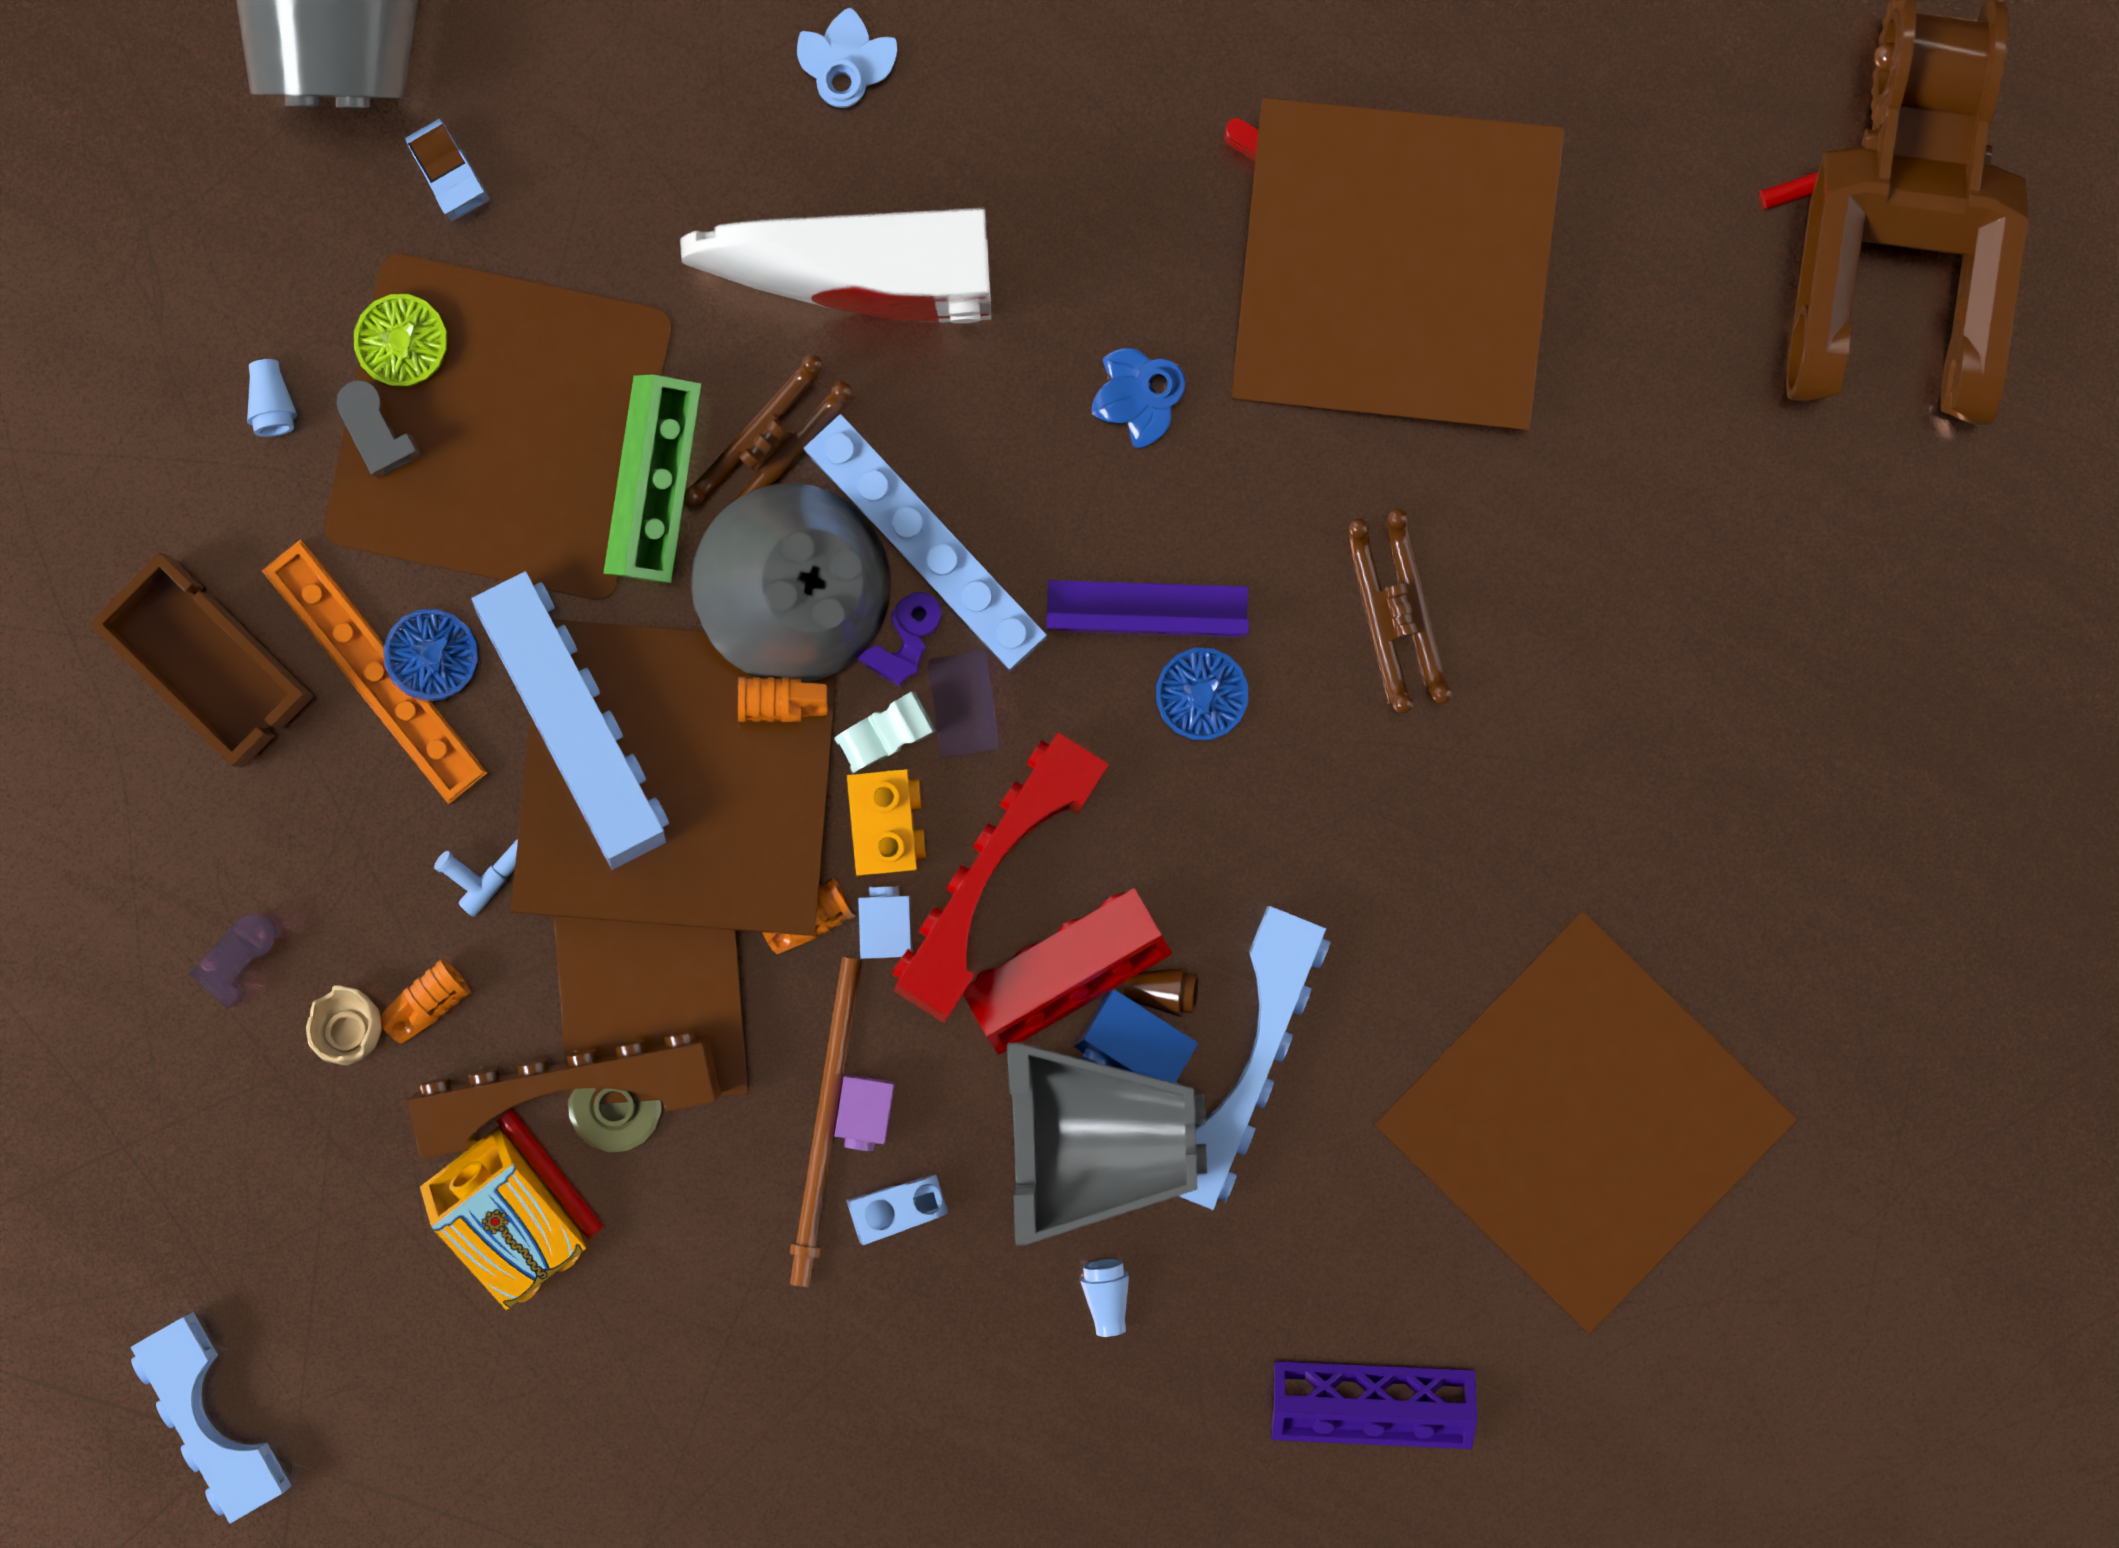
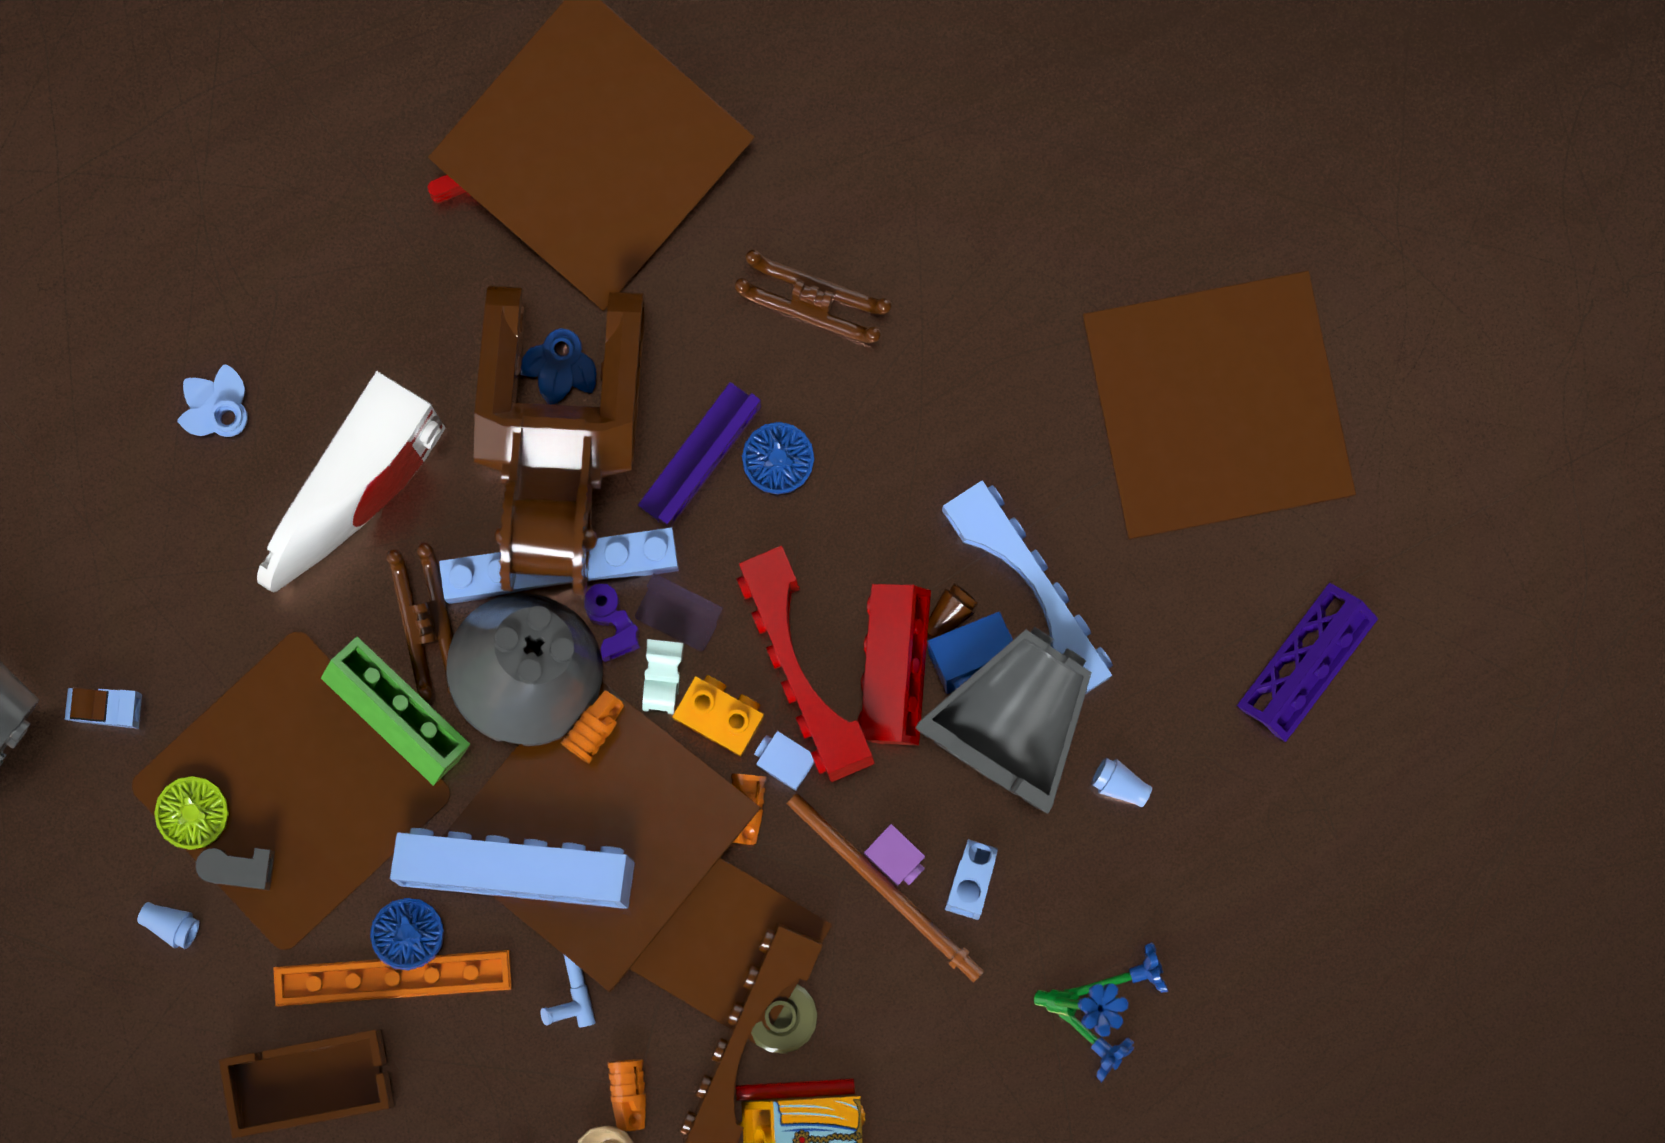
camera: 55 degrees left, 5 degrees down
none -> reddish brown arm [473,285,645,595]
none -> blue plant [1034,942,1168,1082]

